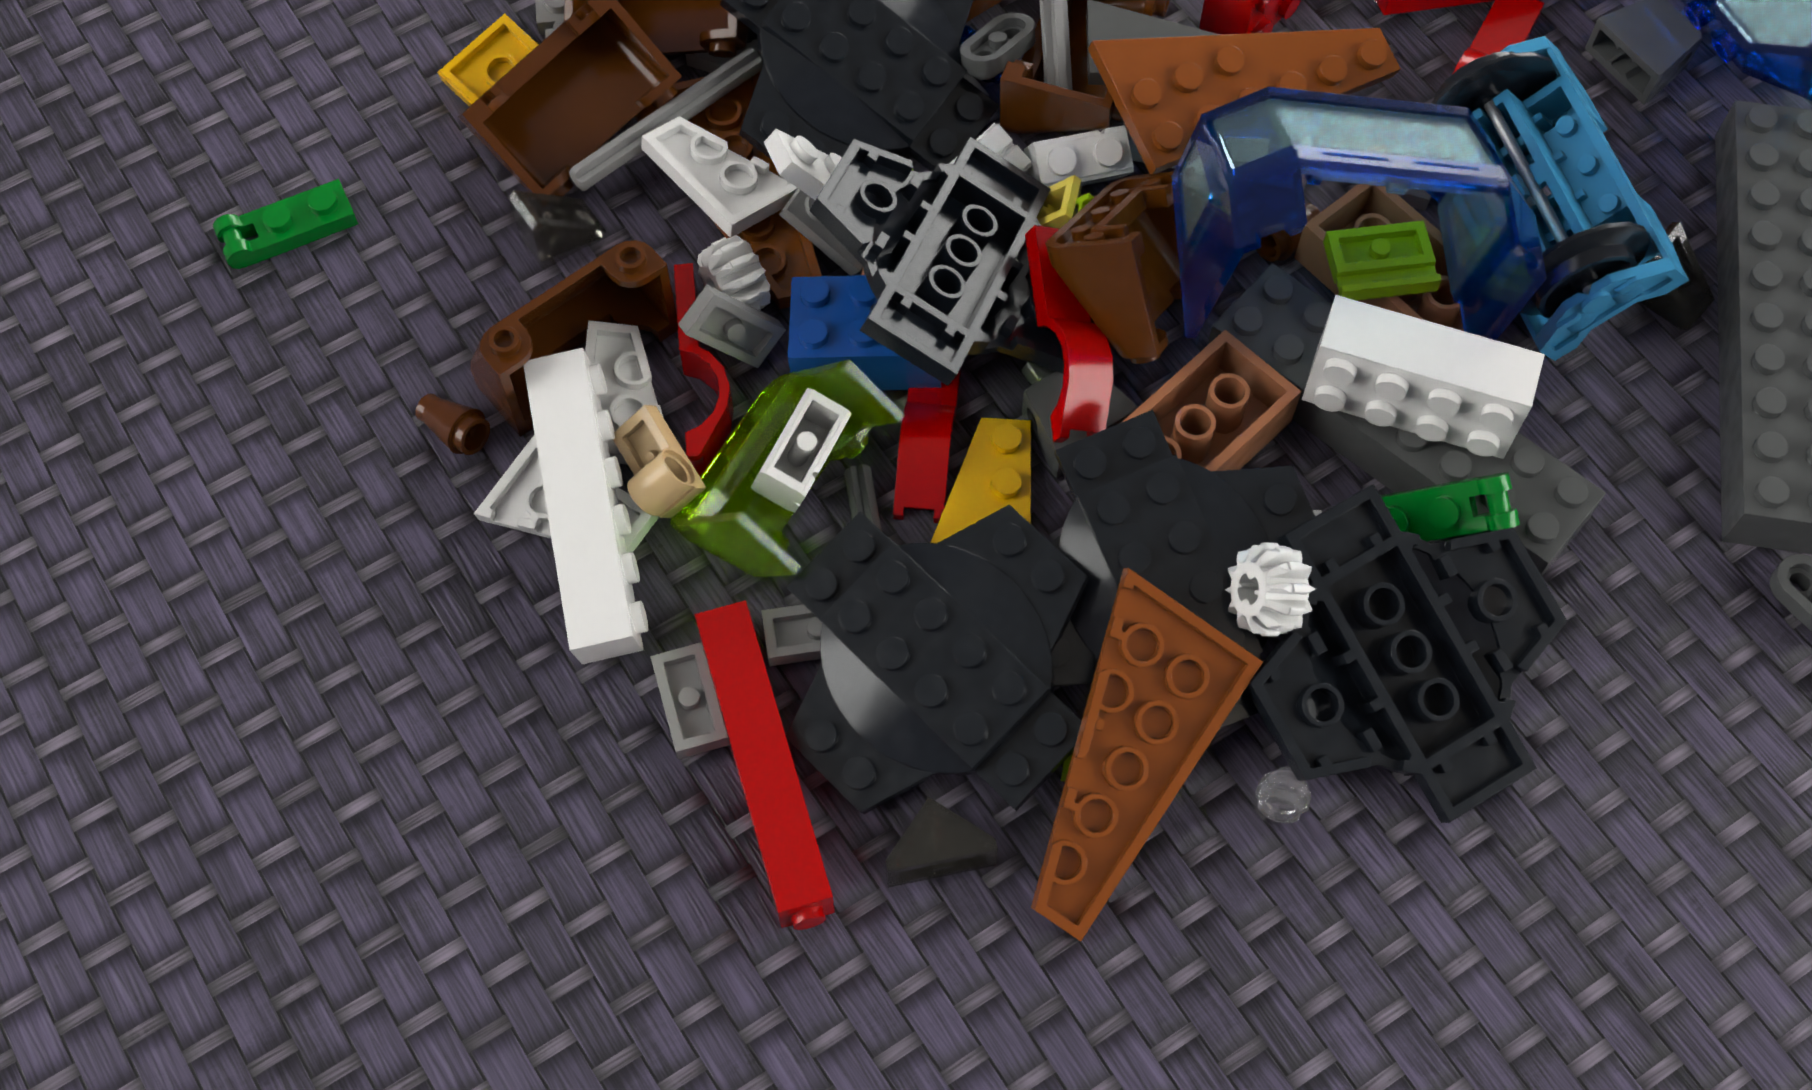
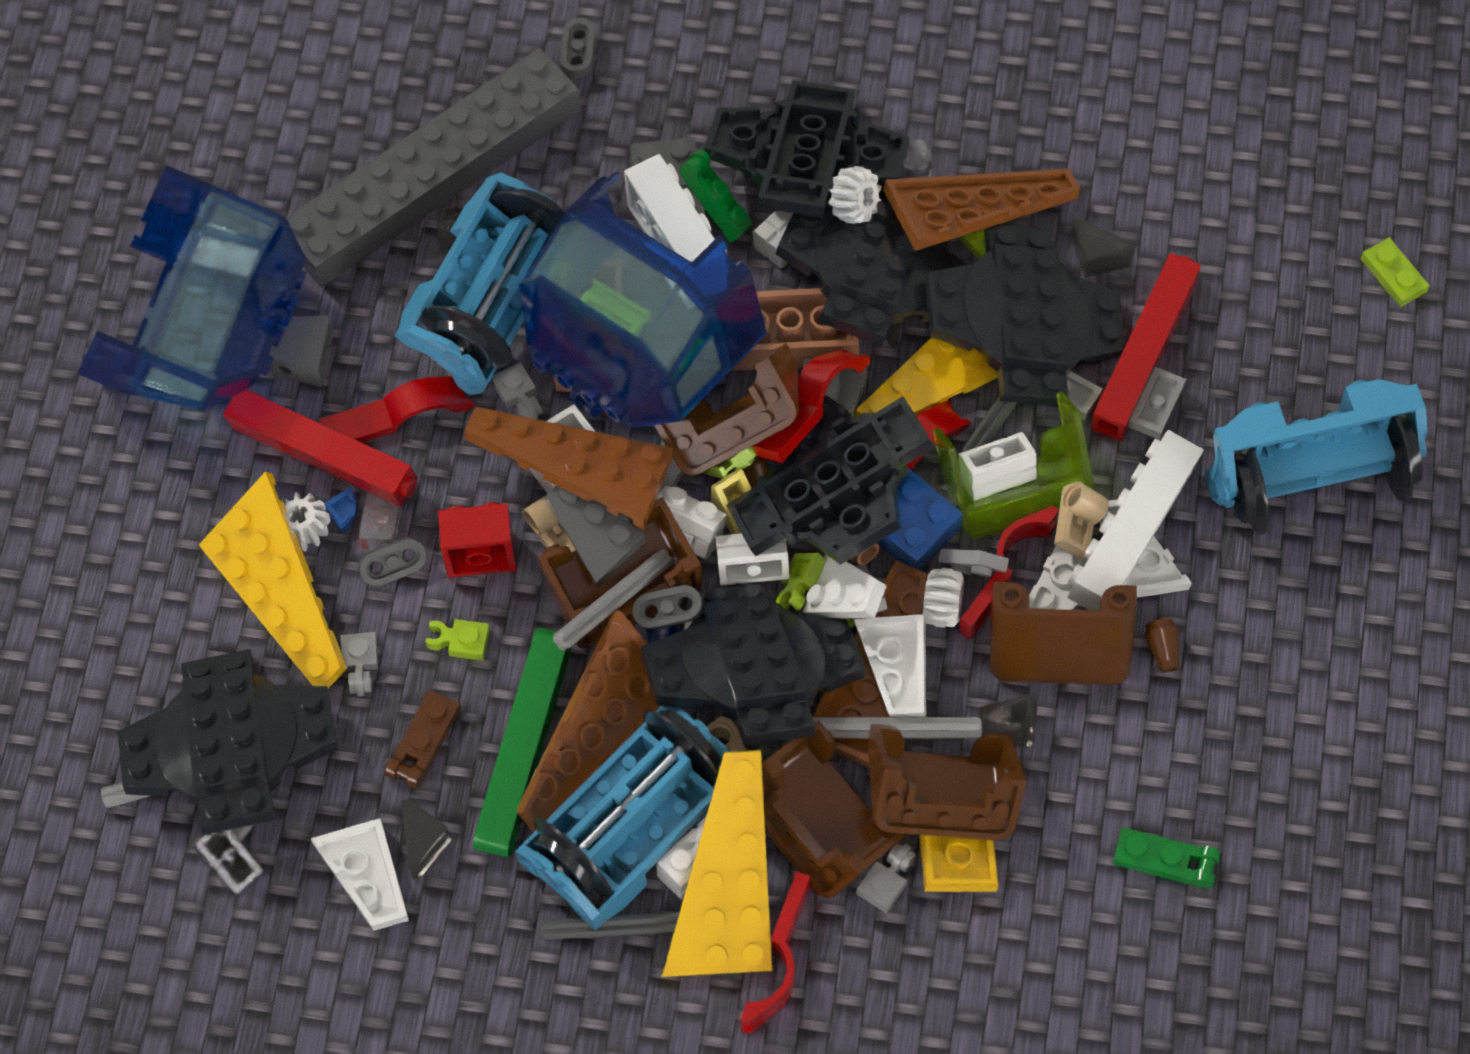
camera: 135 degrees left, 0 degrees up
none -> dark azure piece [1204,379,1428,535]

